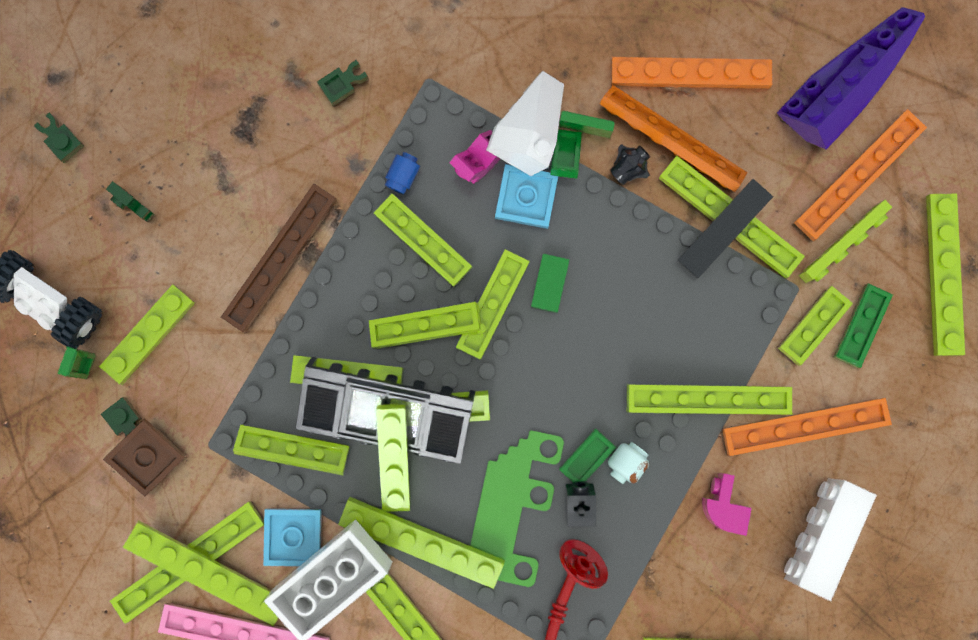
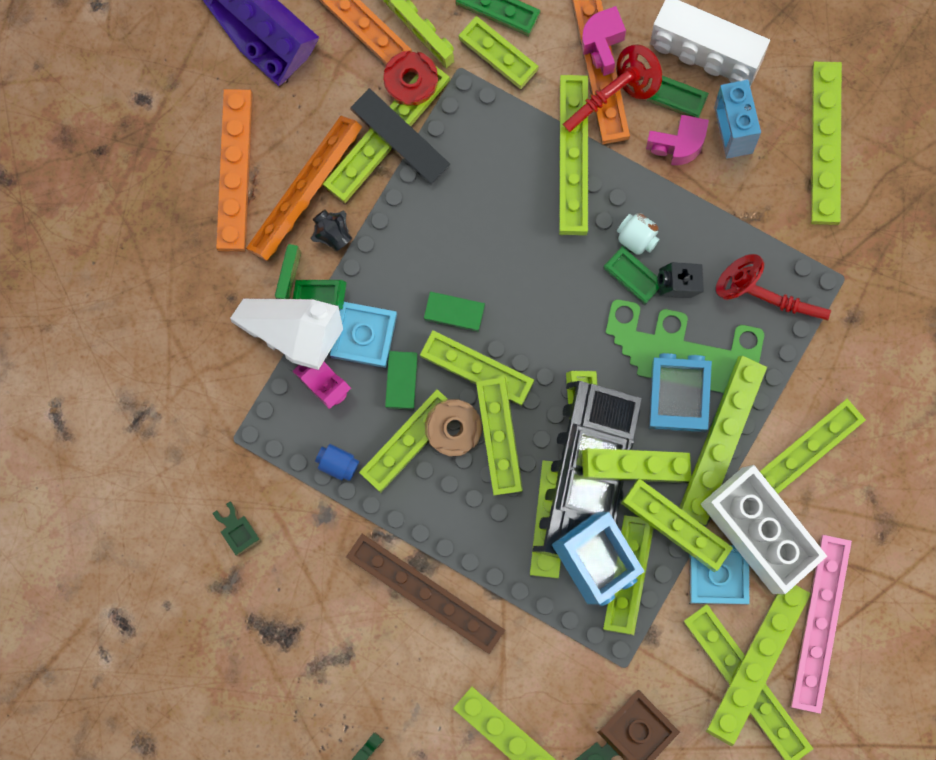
camera: 80 degrees left, 5 degrees down
none -> red tile [383,51,438,106]
none -> green tile [385,351,418,410]
none -> medium nougat tile [425,399,482,456]
none -> window [552,512,644,606]
none -> red dish [562,44,662,133]
none -> dark pink brick [582,6,626,76]
none -> lime plate [621,478,733,572]
none -> green tile [647,75,709,118]
none -> window [649,353,712,432]
none -> dark azure window [714,80,761,159]

